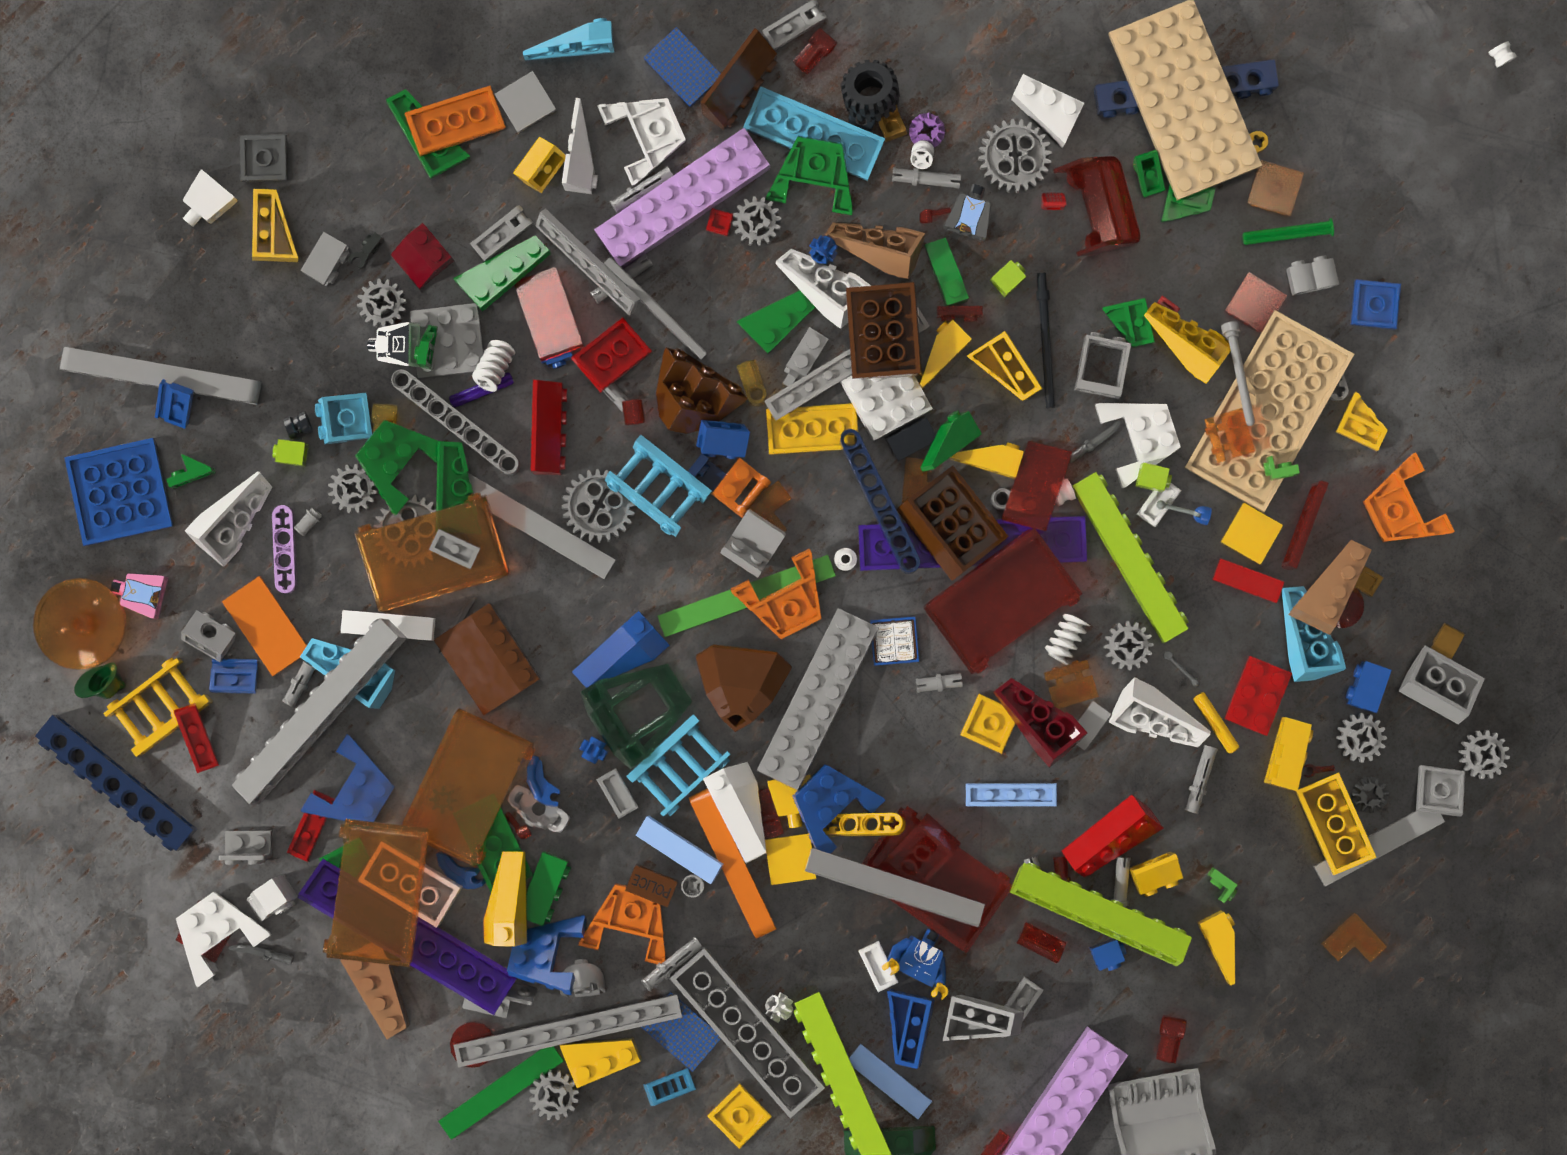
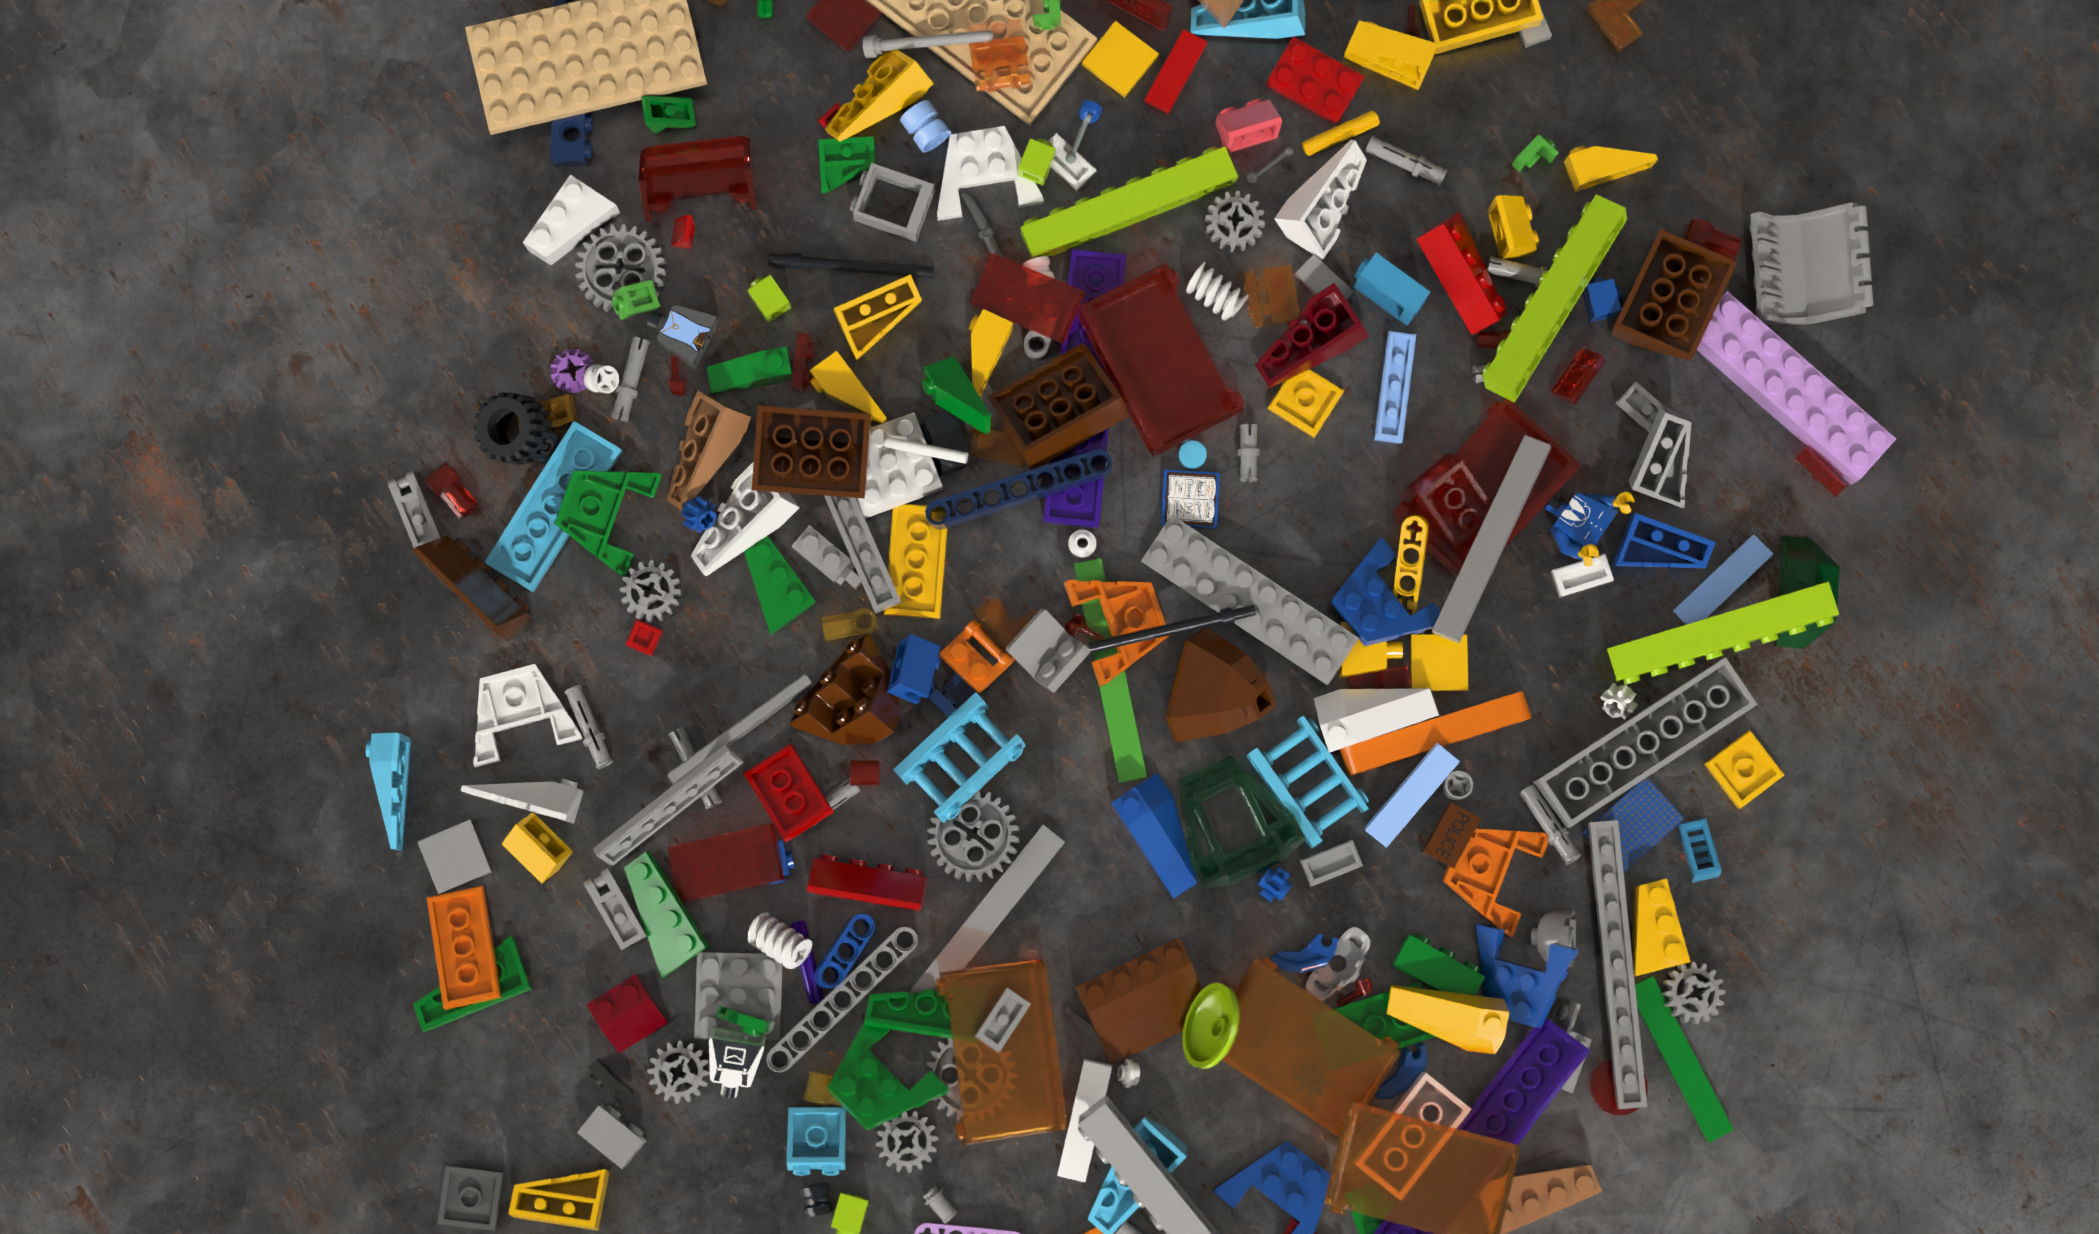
camera: 85 degrees left, 5 degrees down
lavender brick [594,128,770,269] -> none
blue tile [644,27,721,107] -> none
green wing [1161,184,1216,222] -> none
none -> bright green bracket [612,280,660,320]
none -> blue beam [814,914,875,989]
none -> white bar [885,436,968,464]
none -> light blue wheel [900,100,951,153]
none -> clear red hand [1065,615,1104,640]
none -> black bar [1088,605,1256,653]
none -> white plate [1117,1059,1140,1088]
none -> medium azure tile [1178,440,1207,470]
none -> lime dish [1182,983,1240,1069]
none -> coral slope [1216,99,1282,153]
none -> dark azure window [1354,253,1430,326]
none -> reddish brown slope [1611,229,1738,362]

